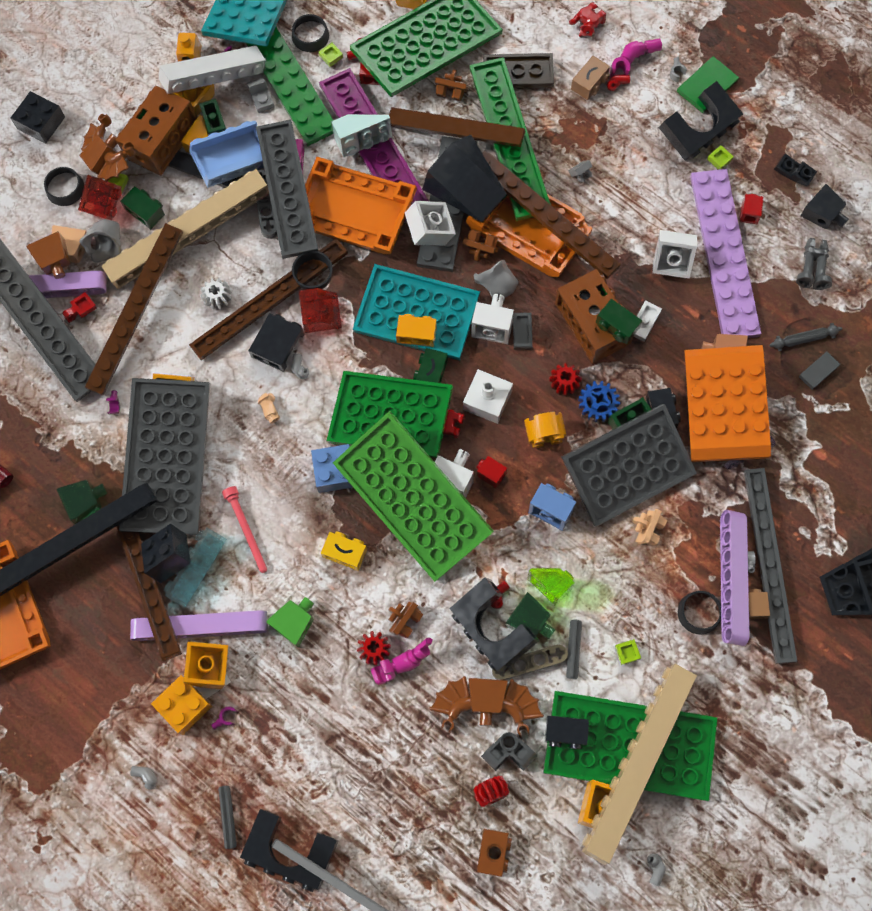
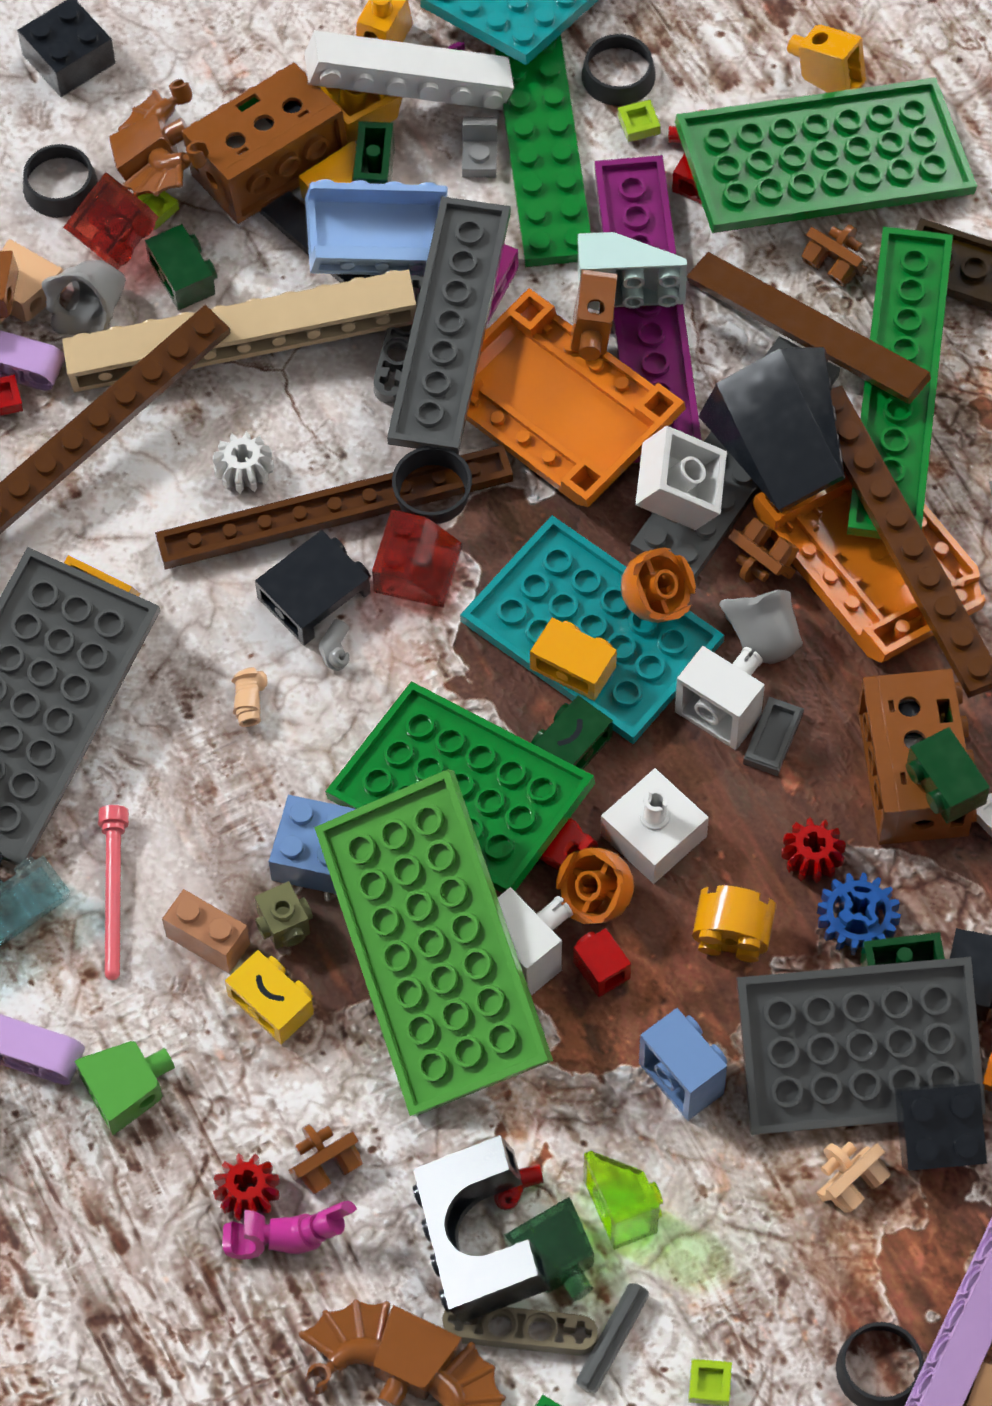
camera: 20 degrees right, 10 degrees down
none -> nougat brick [162,889,250,974]
none -> olive brick [254,881,313,949]
none -> orange cylinder [556,848,634,924]
none -> dark orange torso [570,269,617,361]
none -> orange cylinder [620,547,696,623]
none -> black brick [895,1082,987,1171]

